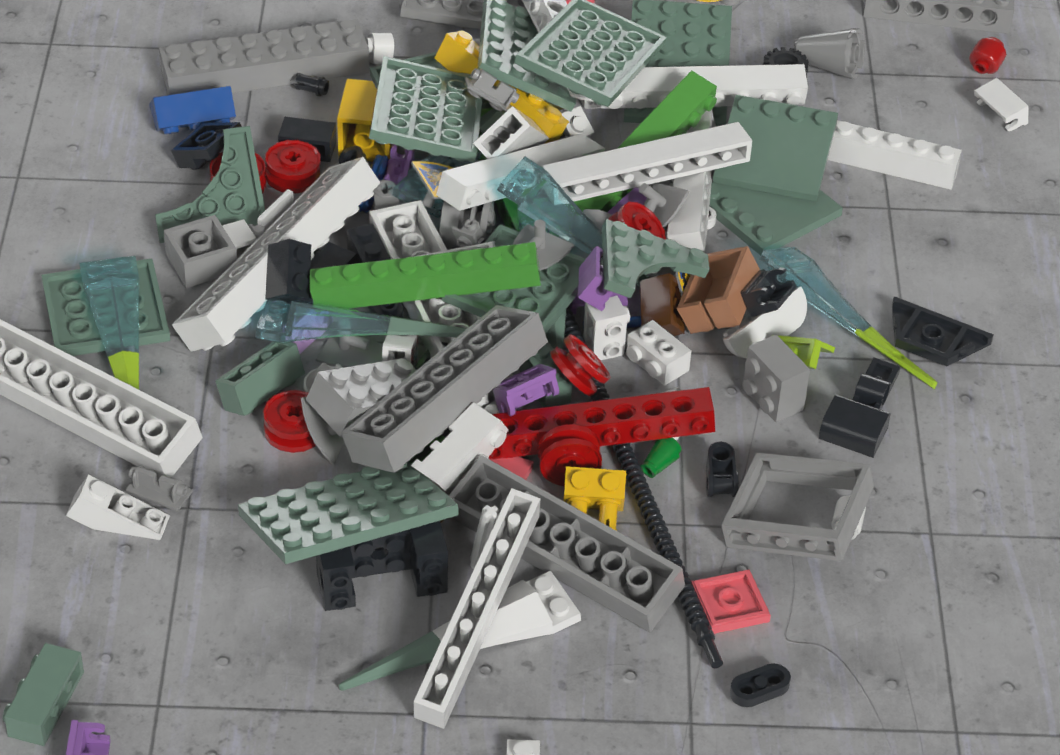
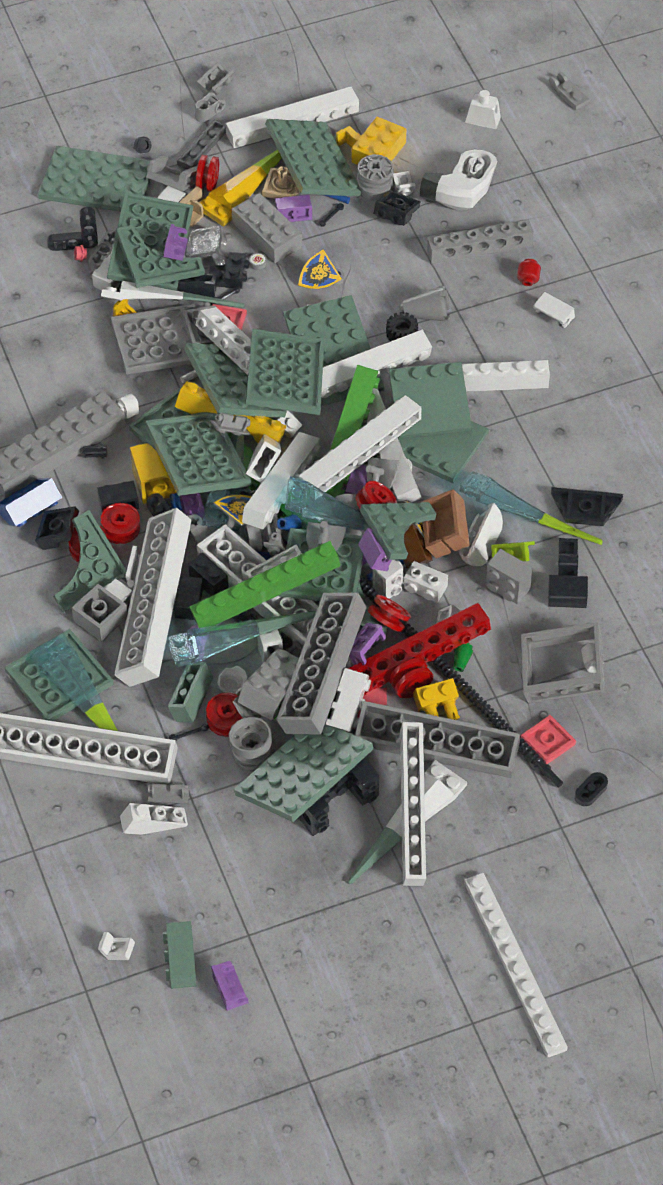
camera: 20 degrees left, 10 degrees up
black brick [265,239,312,305] -> none
white axle [470,505,499,569] -> none
black piece [706,441,739,497] -> none
black hinge [740,267,797,317] -> none
none -> black hinge [169,724,209,741]
none -> light grey wheel [229,717,274,771]
none -> blue cone [277,514,302,532]

